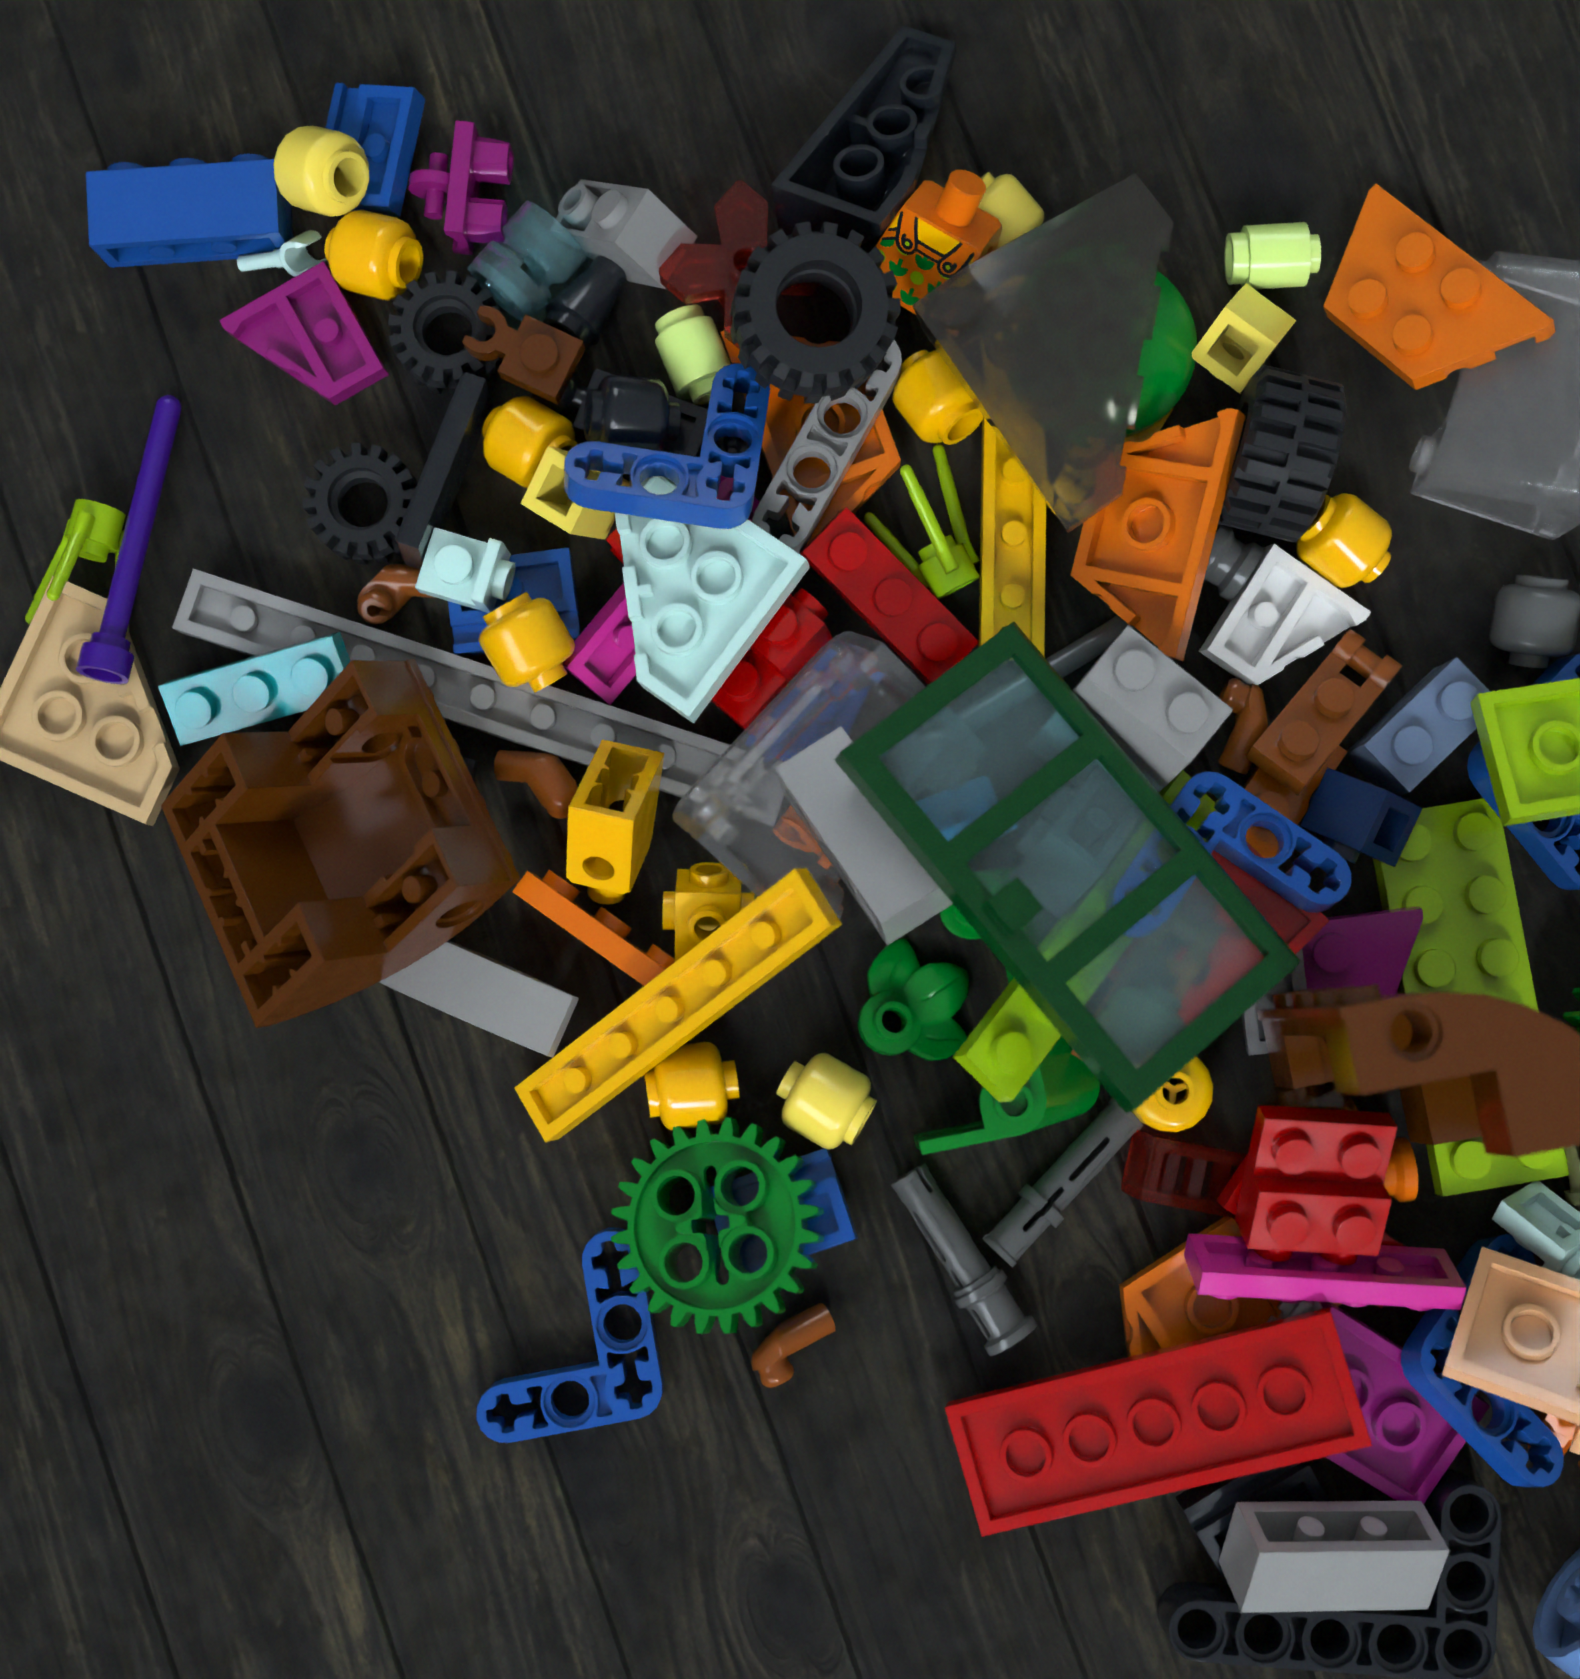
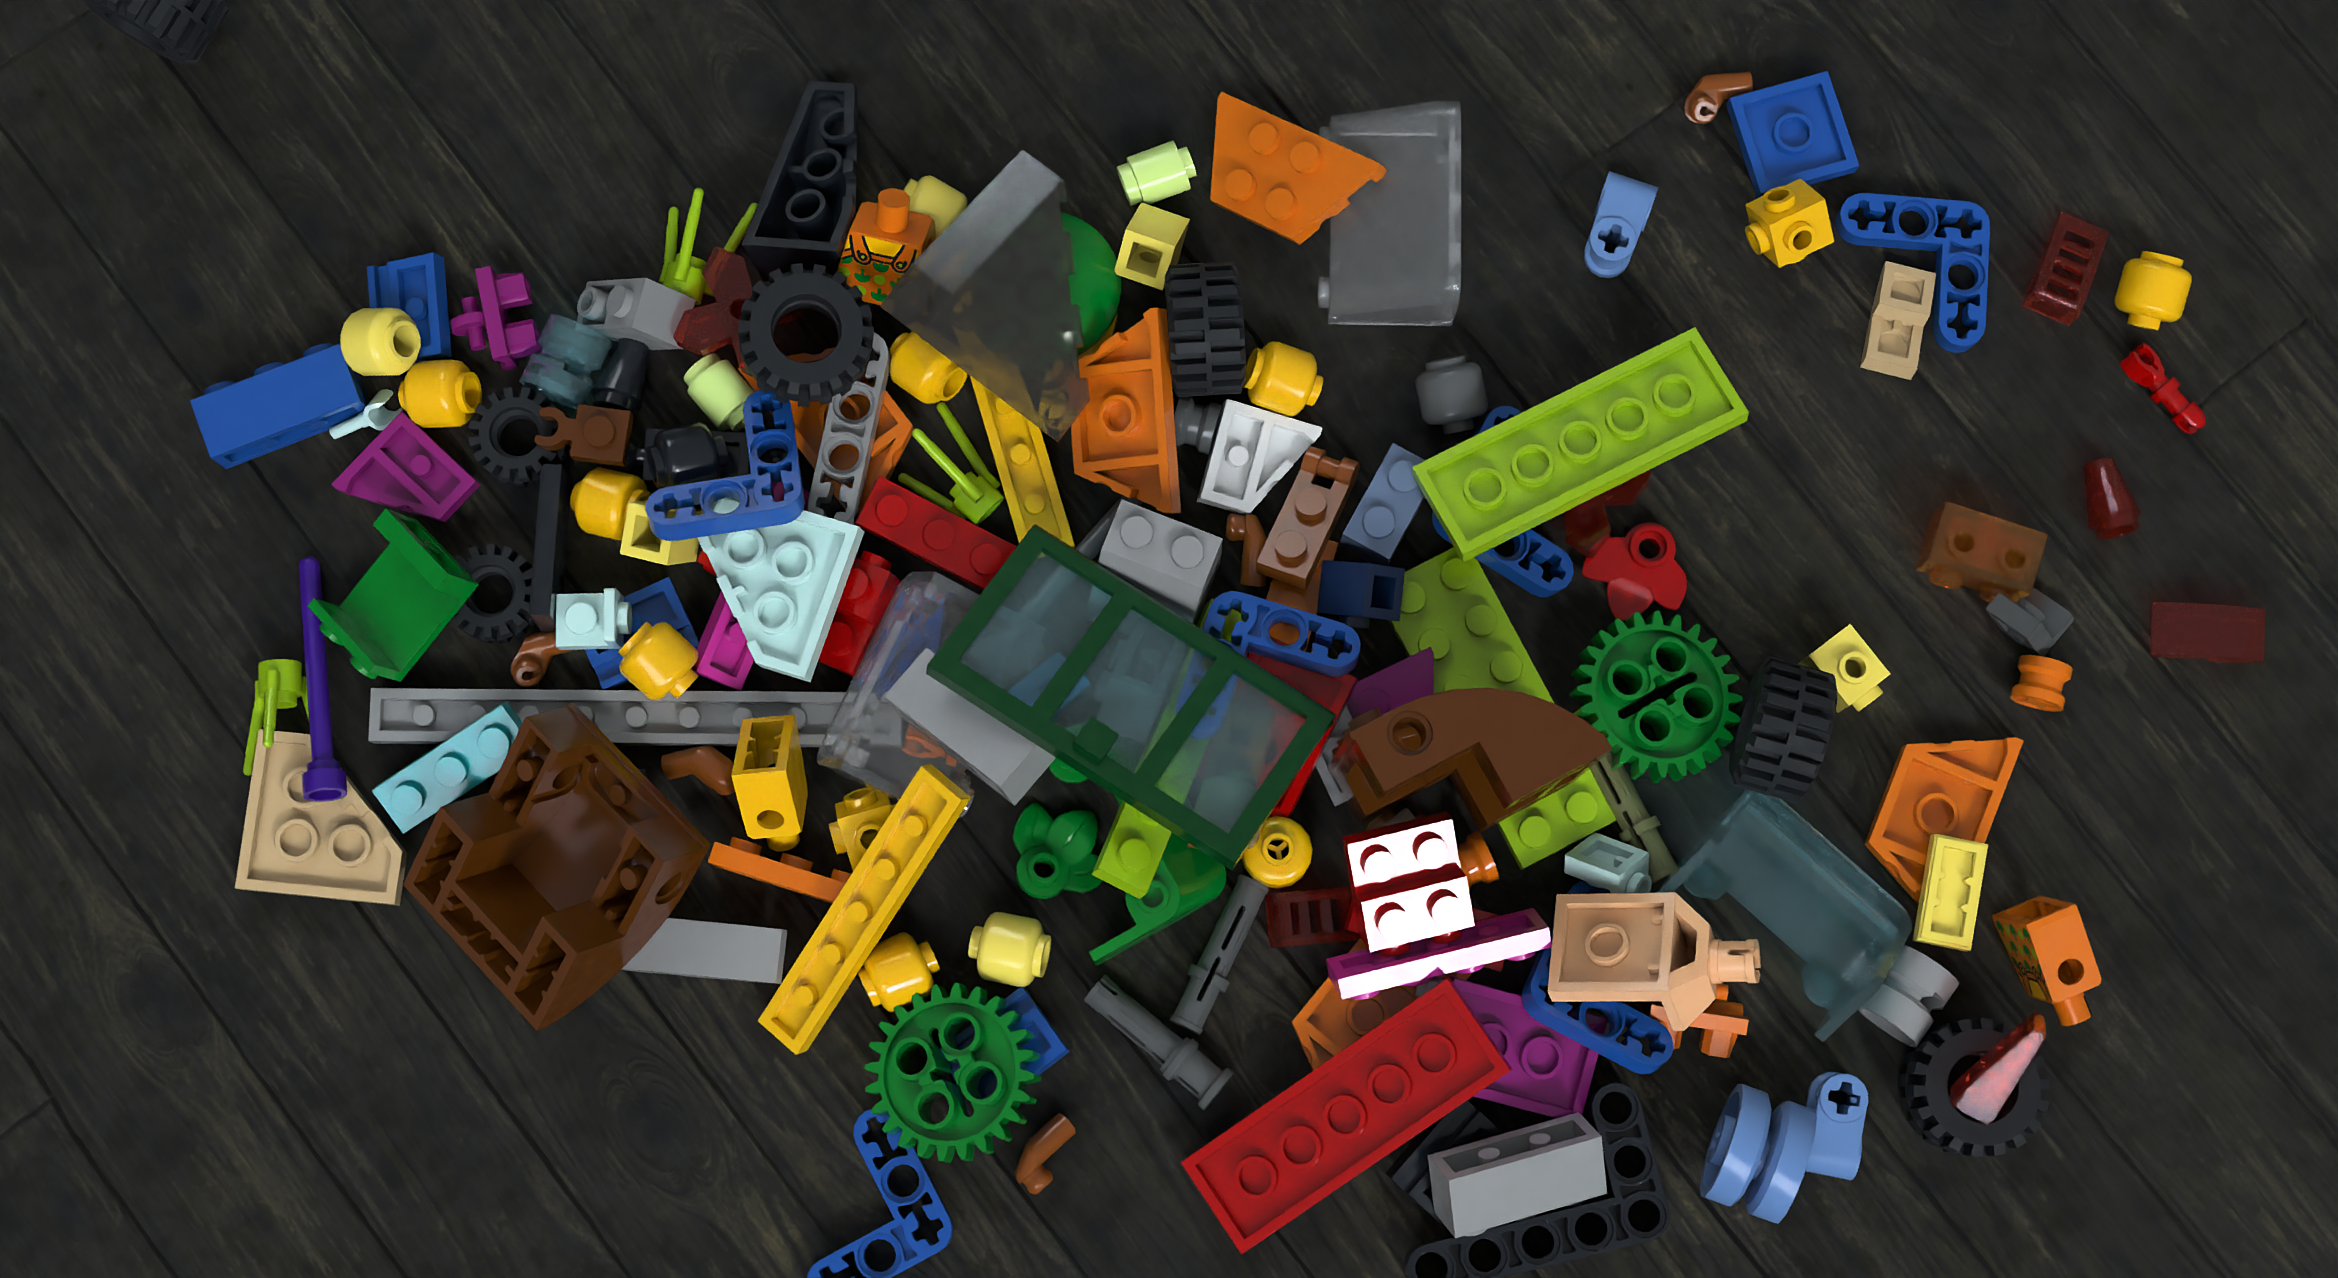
camera: 20 degrees left, 5 degrees down
none -> green panel [308,509,479,682]
none -> lime plant [659,188,758,305]

